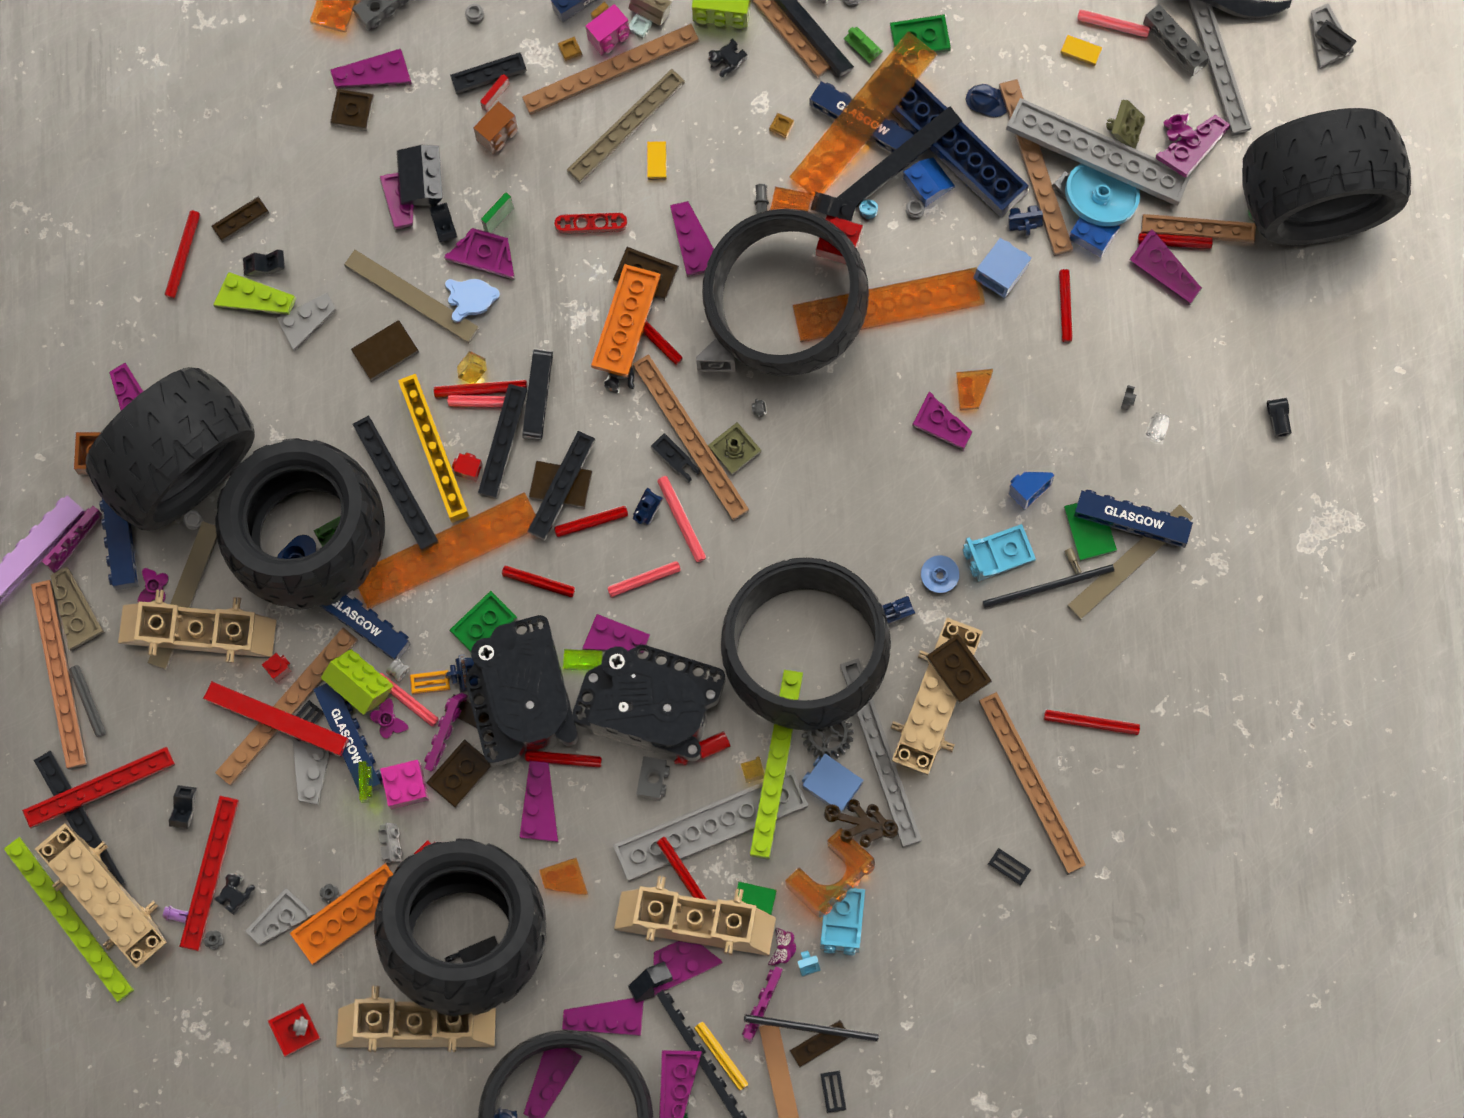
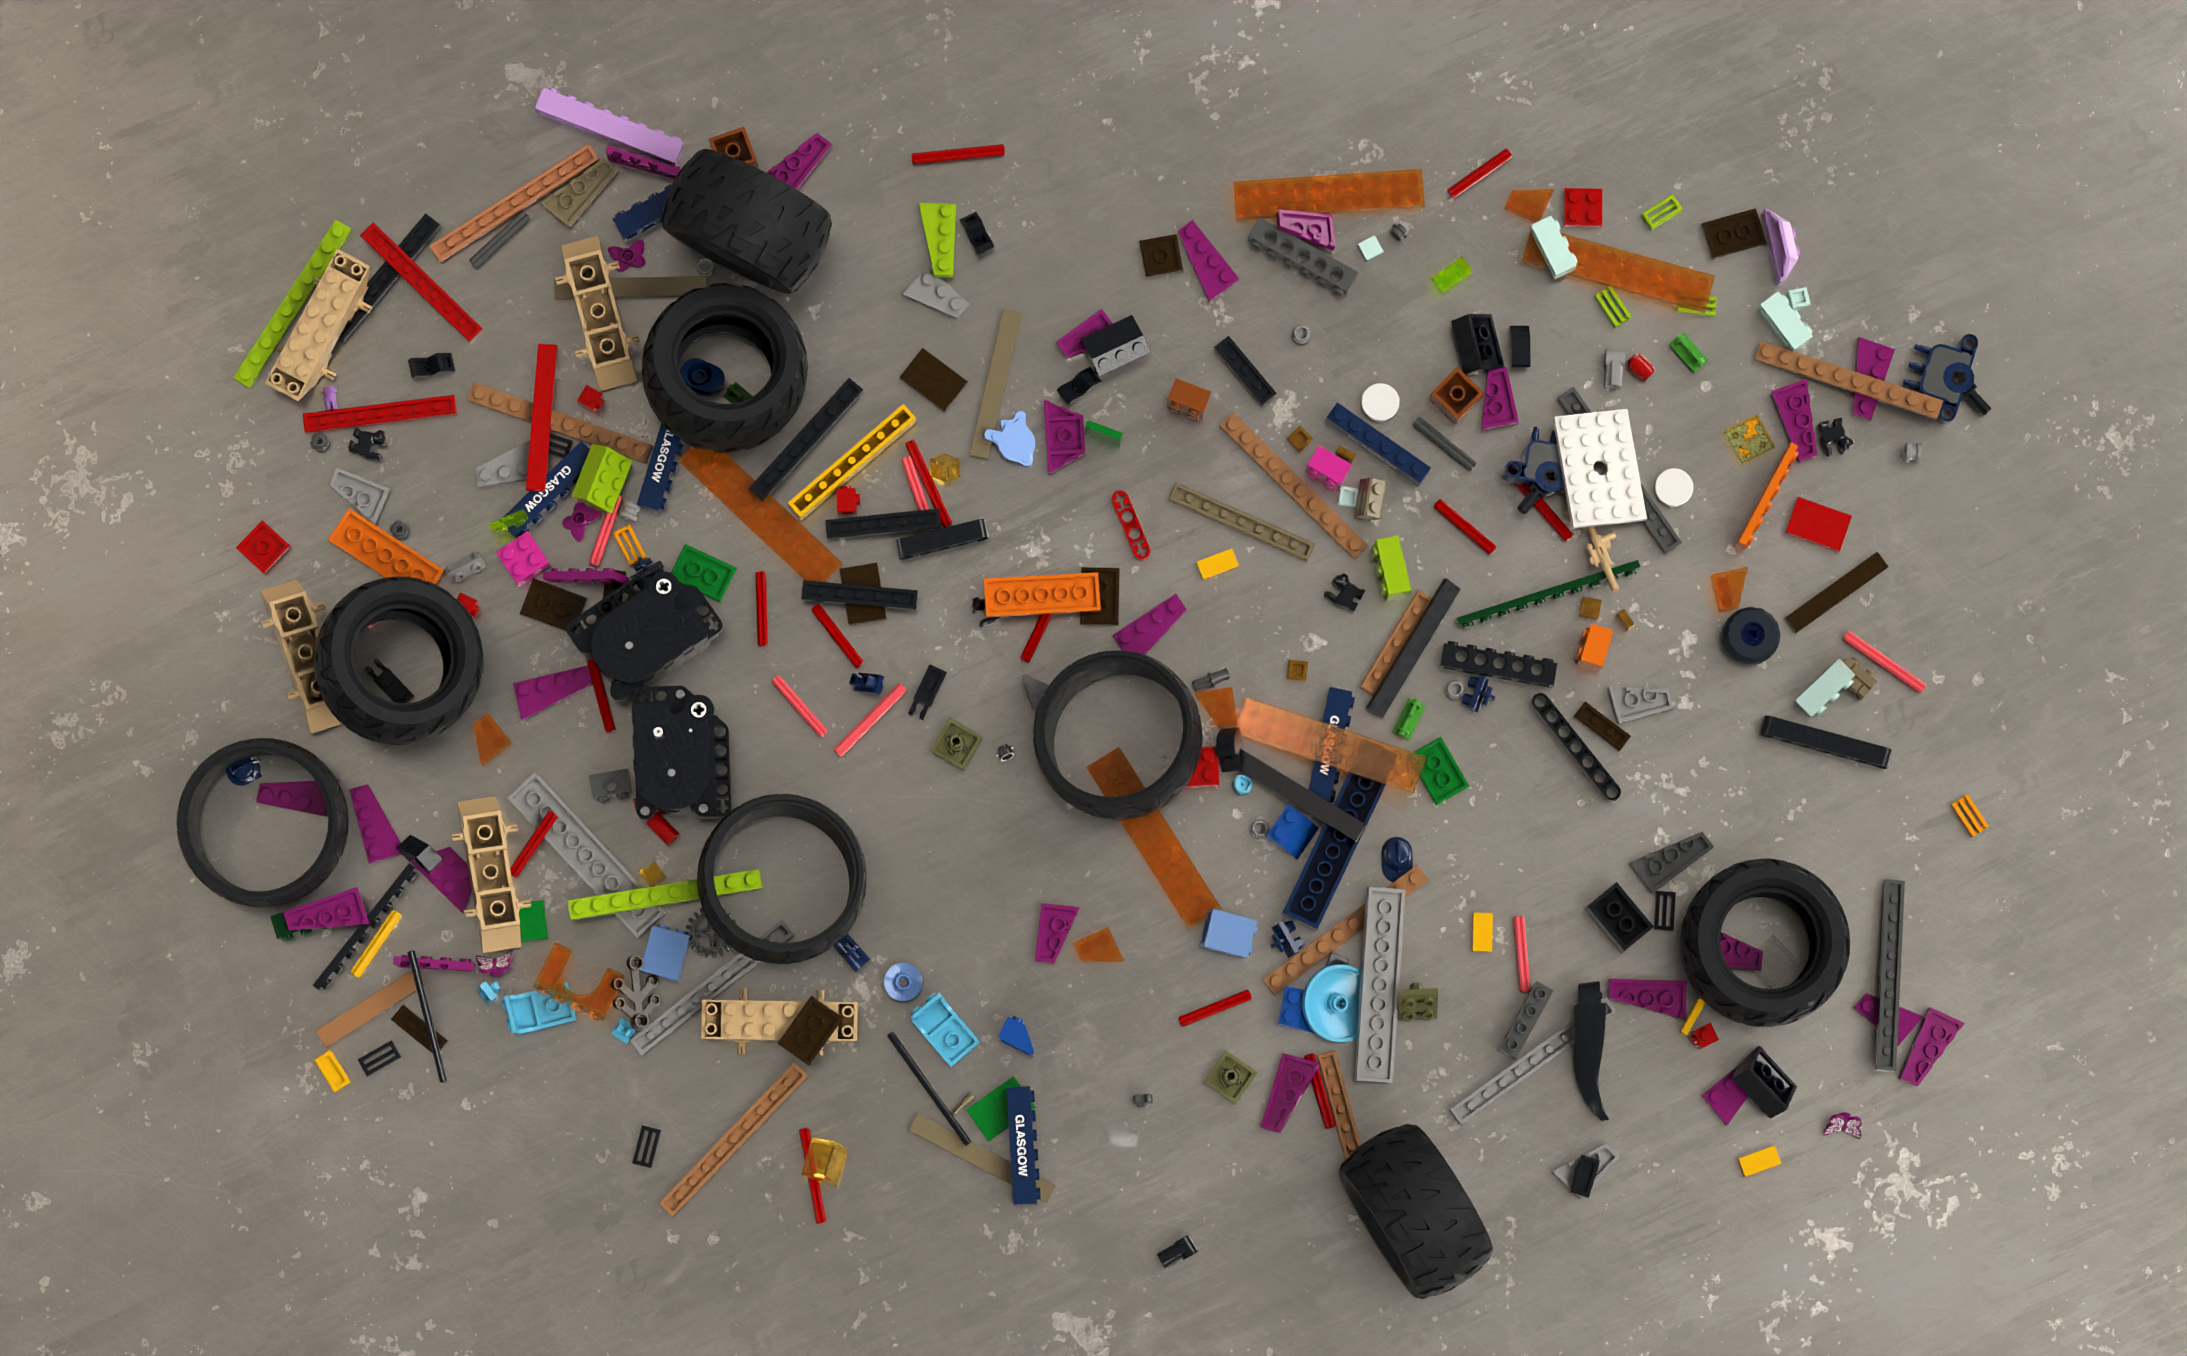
camera: 60 degrees right, 5 degrees up
dark brown tile [211,196,269,242] -> none
light grey plate [293,1016,308,1036] -> none
red tile [480,74,510,112] -> none
clear neon green plate [563,649,603,671] -> none
magenta wing [582,614,650,654] -> none
medium nougat plate [633,354,749,521] -> none
wing [1155,115,1230,178] -> none
magenta animal [1163,113,1195,141] -> none
none -> medium azure tile [611,1018,637,1044]
none -> clear yellow slope [801,1138,849,1187]
none -> olive plate [1203,1050,1257,1104]

